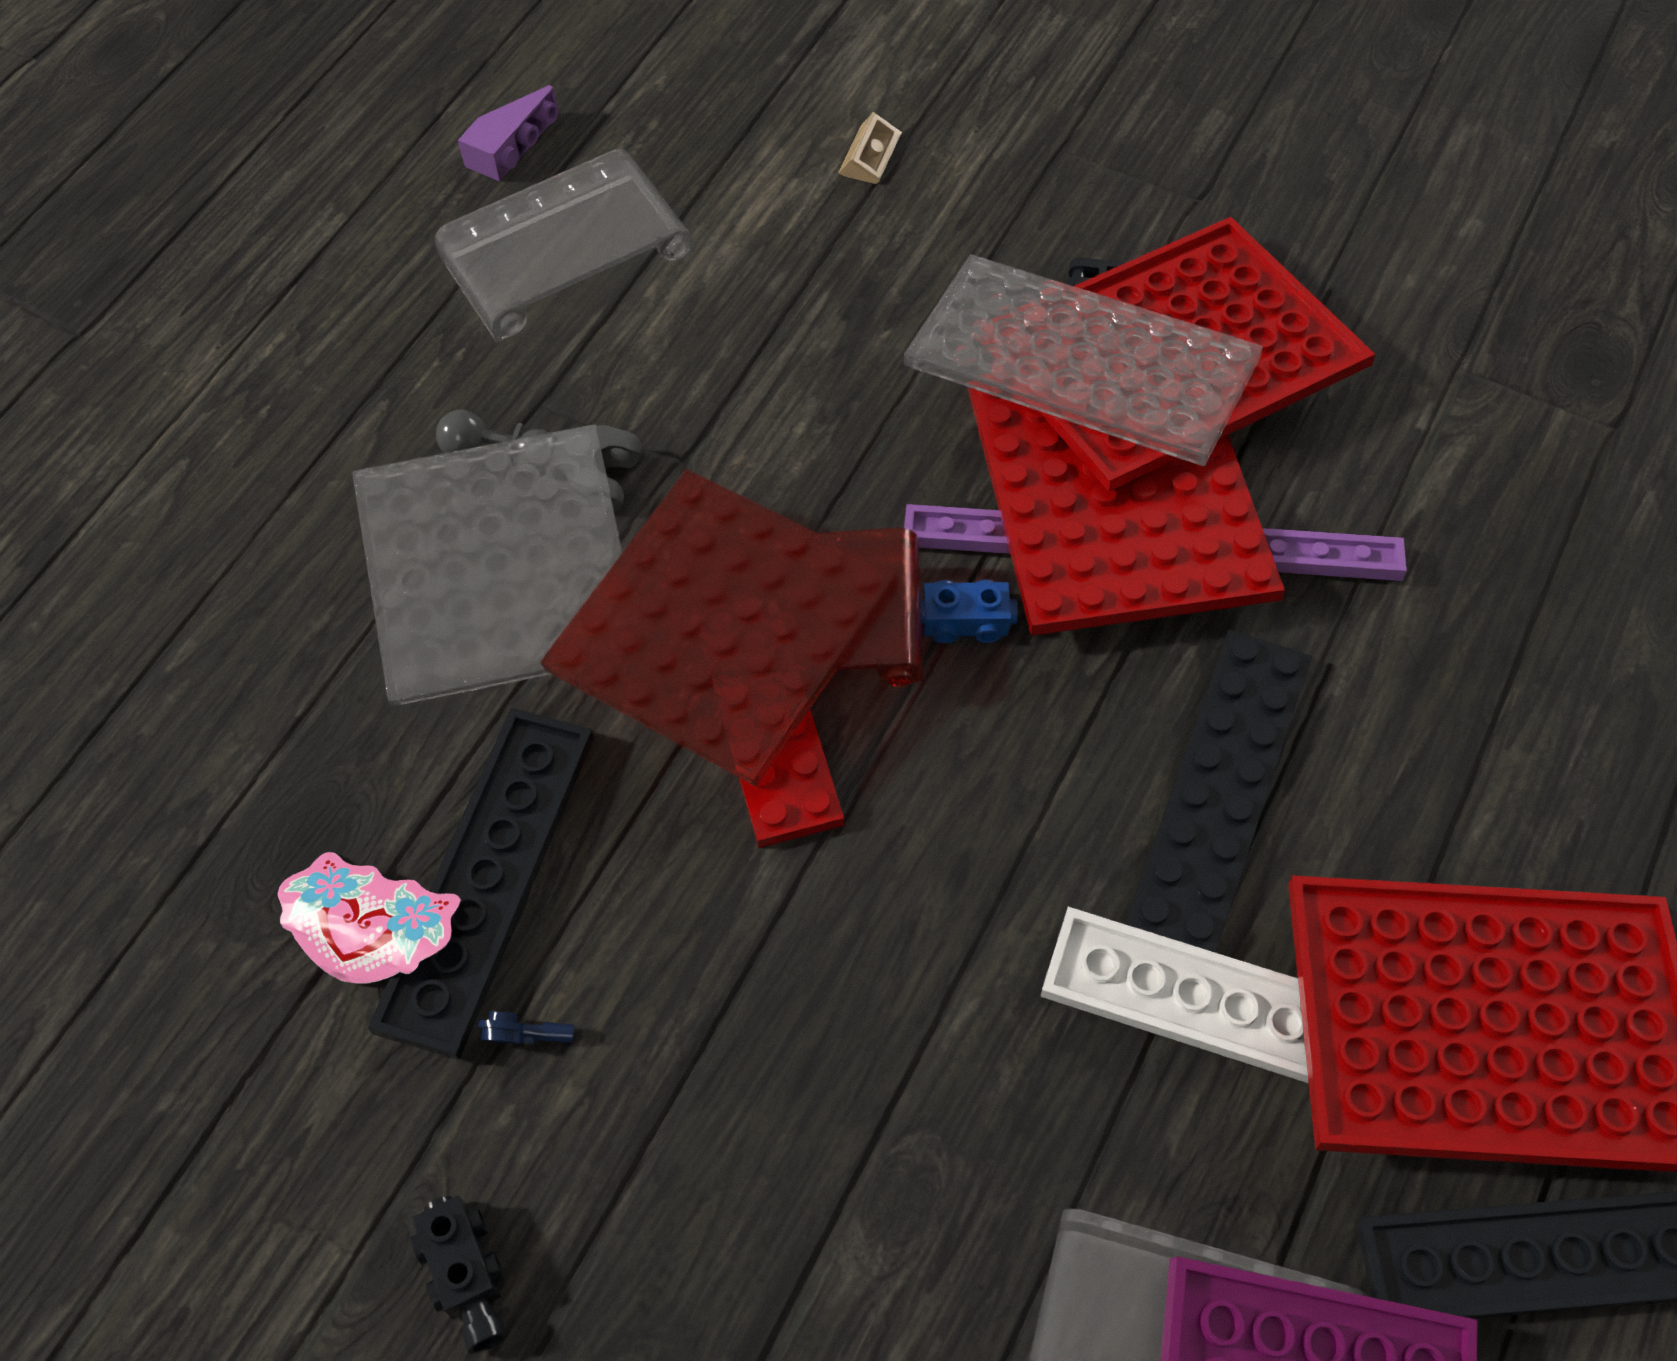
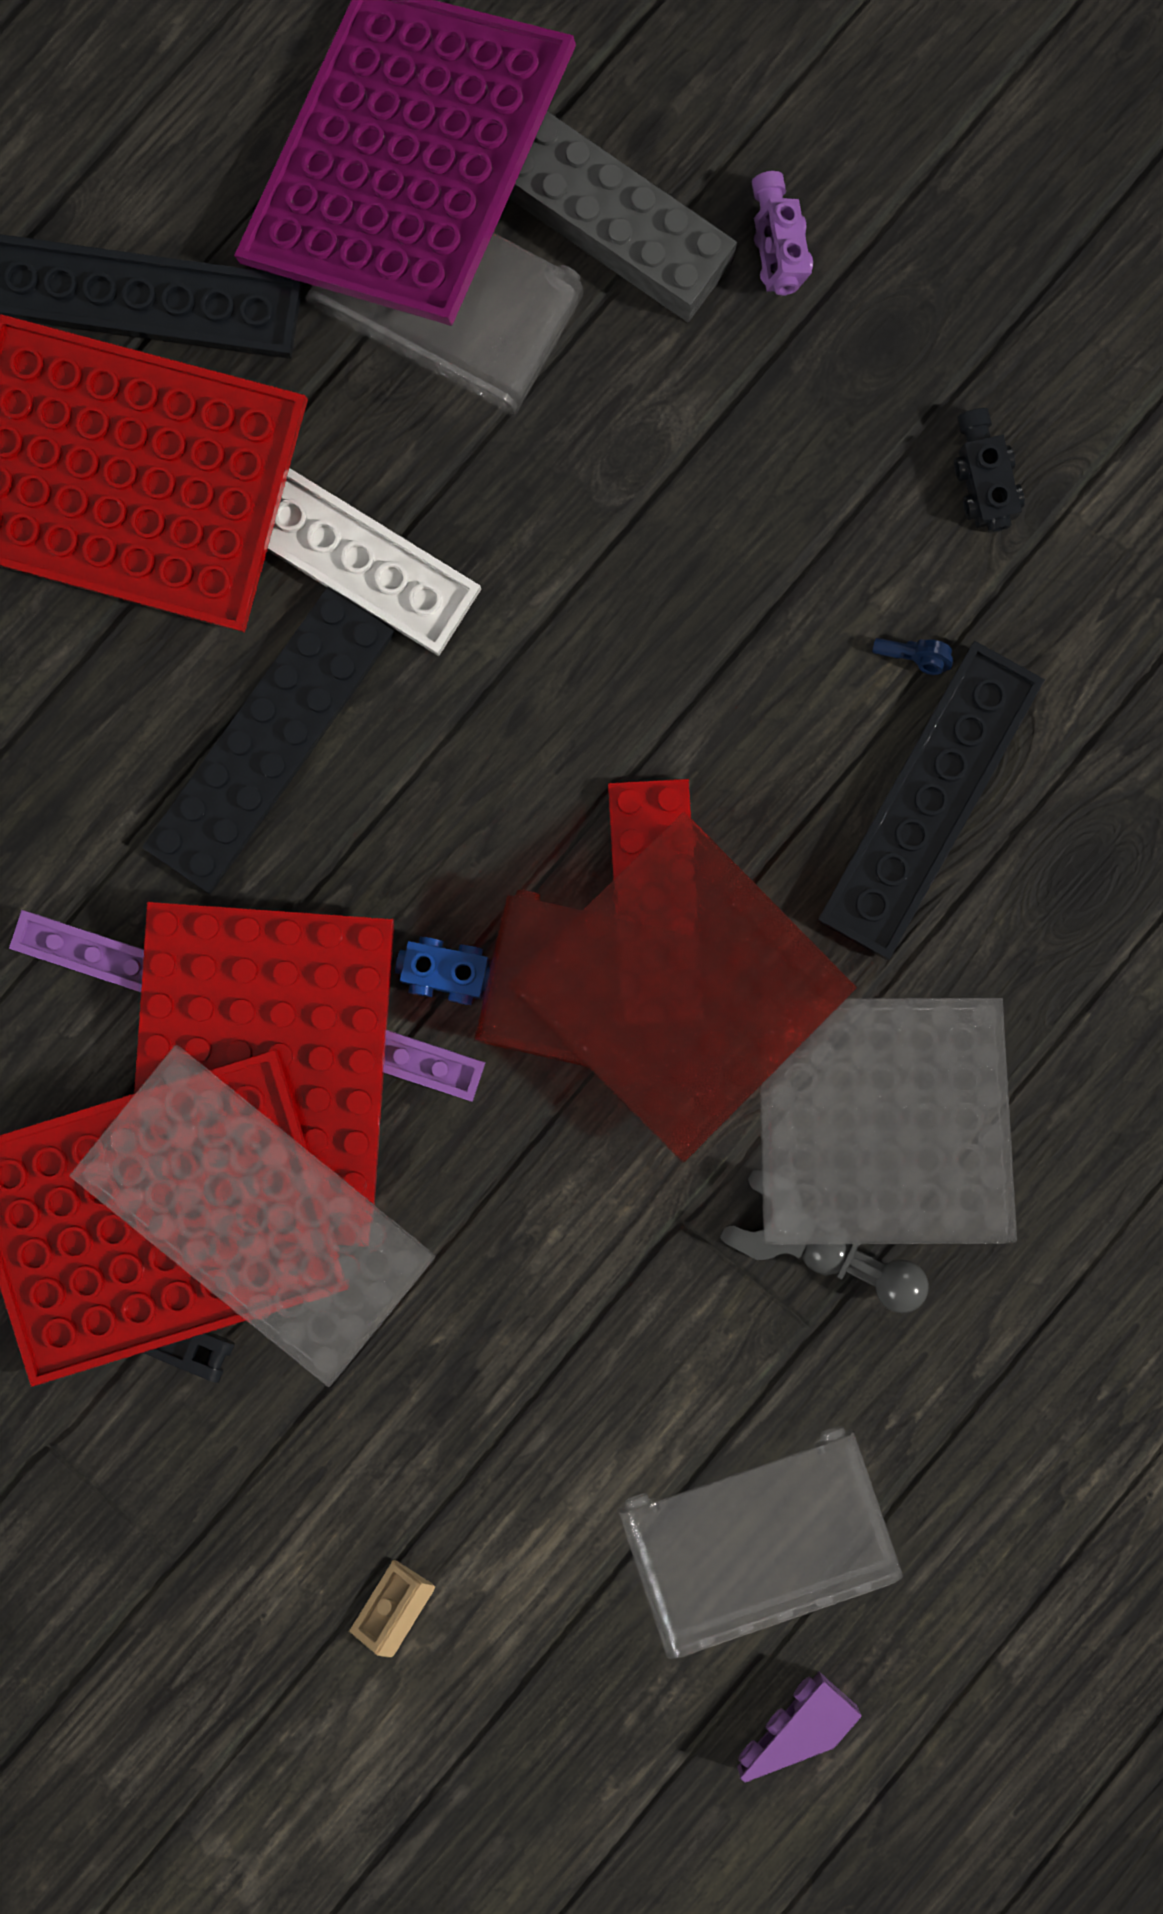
camera: 170 degrees left, 25 degrees up
sticker [278,852,461,983] -> none

